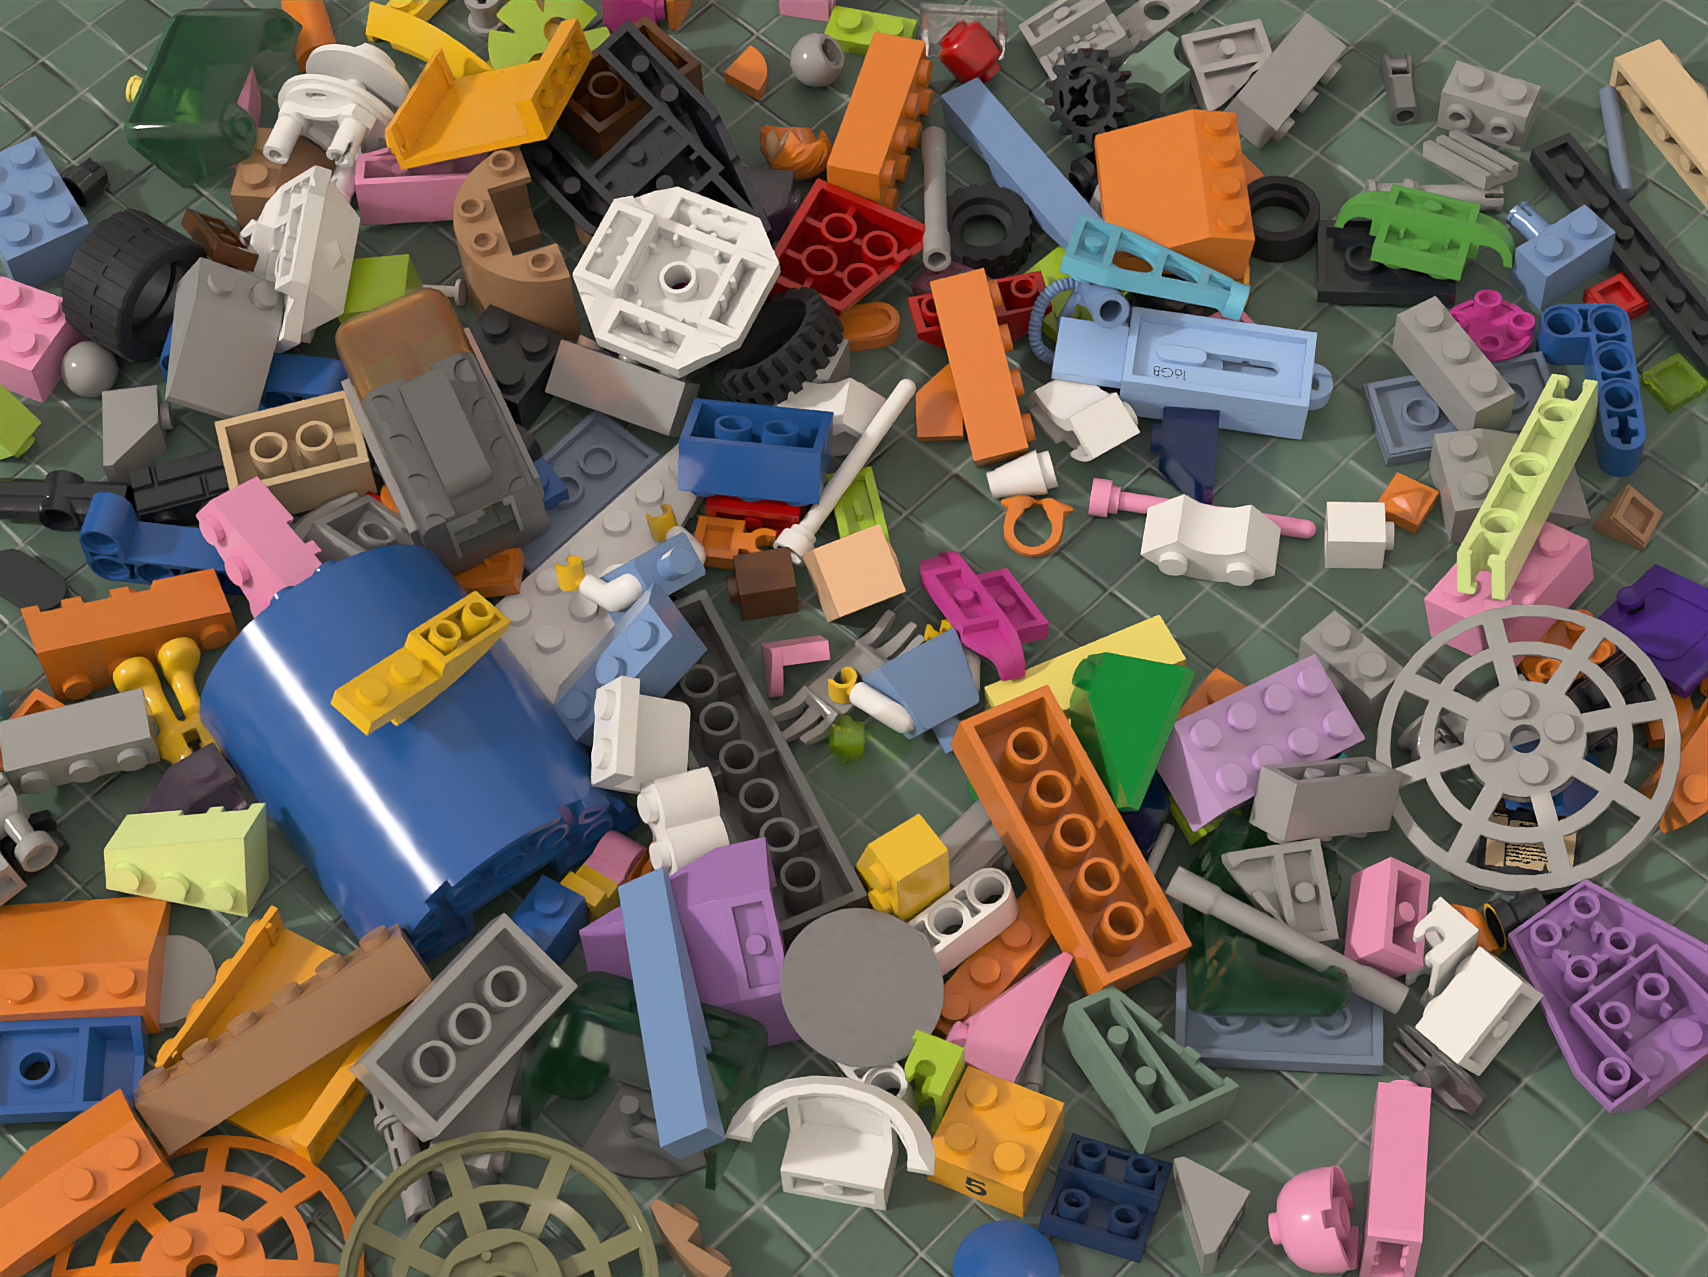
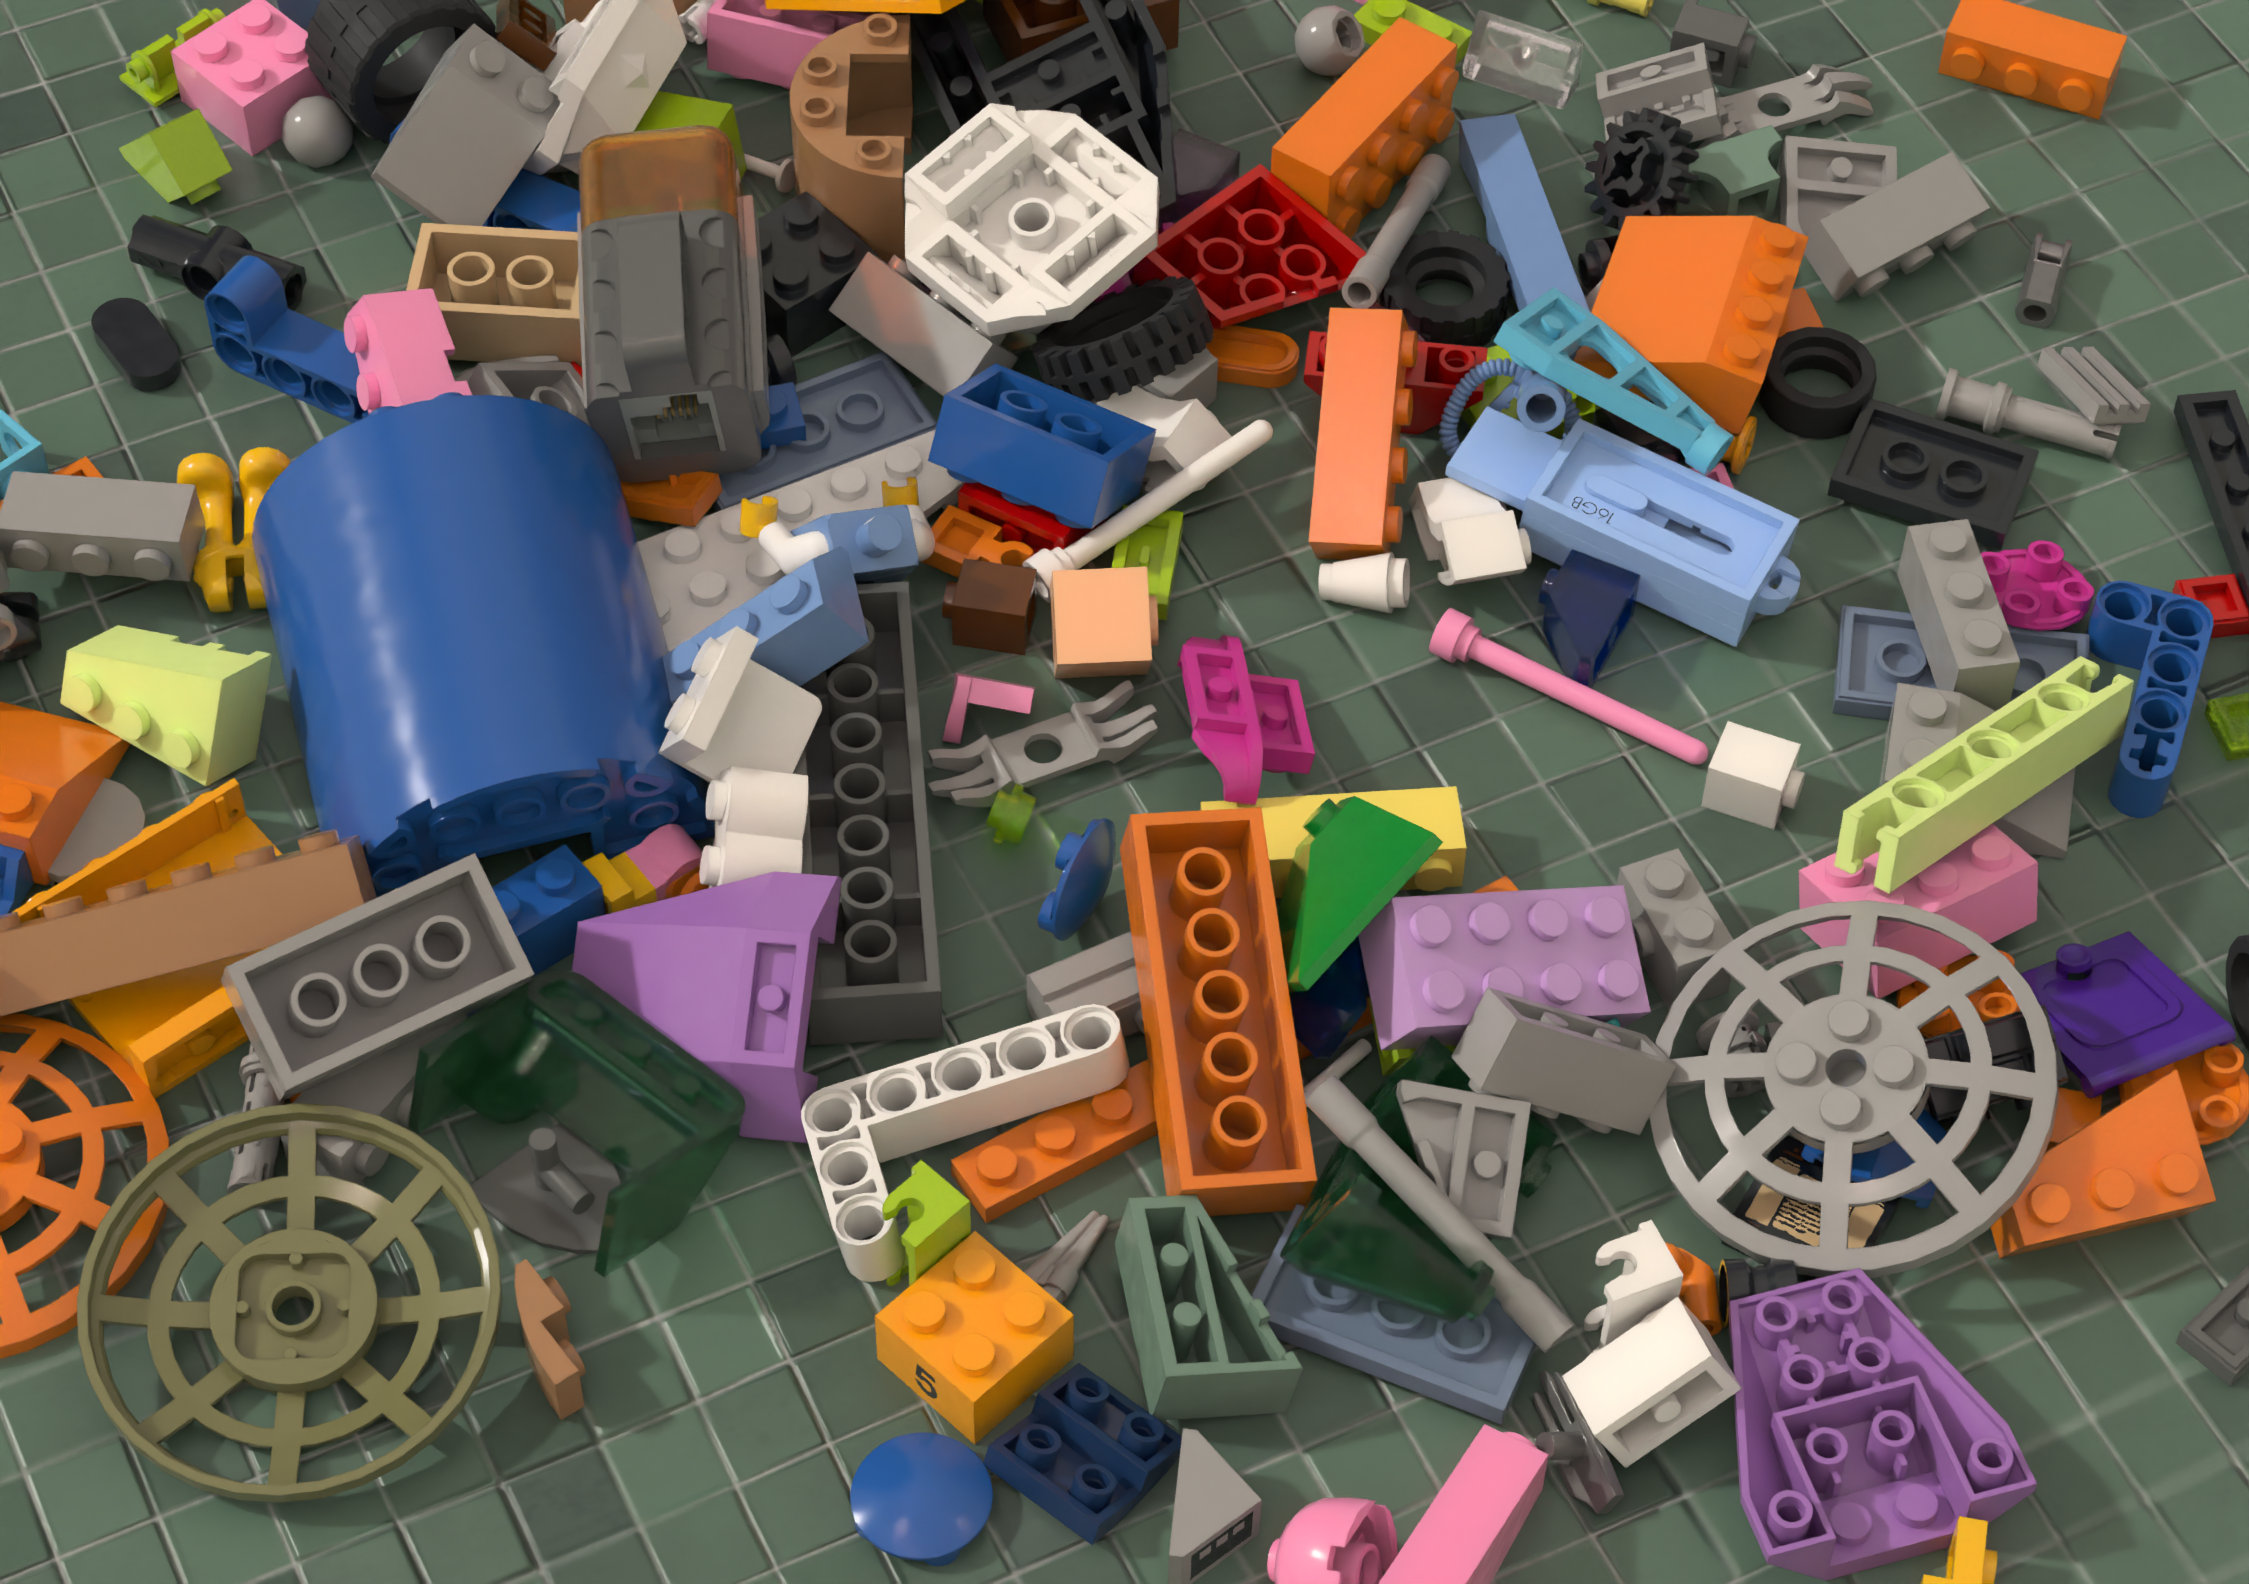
camera: 15 degrees right, 5 degrees down
orange wedge [21,568,239,703] -> none
light grey slope [102,385,174,483] -> none
black brick [129,448,230,526] -> none
clear purple slope [138,742,247,815] -> none
yellow slope [330,590,511,736] -> none
medium blue slope [618,867,726,1160] -> none
orange tile [724,45,768,101] -> none
white piece [725,1076,935,1211] -> none
orange hair [759,125,833,181] -> none
flat silver sticker [780,908,944,1067] -> none
medium blue torso [828,619,981,754] -> none
yellow wedge [854,814,950,923] -> none
orange slope [916,363,963,442] -> none
red head [938,19,1003,85] -> none
bright pink slope [945,952,1073,1083] -> none
orange piece [1001,495,1074,558] -> none
white brick [1140,494,1281,586] -> none
bright green plate [1334,184,1516,281] -> none
bright pink brick [1344,857,1430,979] -> none
orange tile [1378,472,1439,534] -> none
light grey brick [1437,61,1541,153] -> none
medium blue brick [1506,201,1616,311] -> none
medium nougat slope [1592,484,1663,550] -> none
none -> blue dish [1037,818,1116,941]

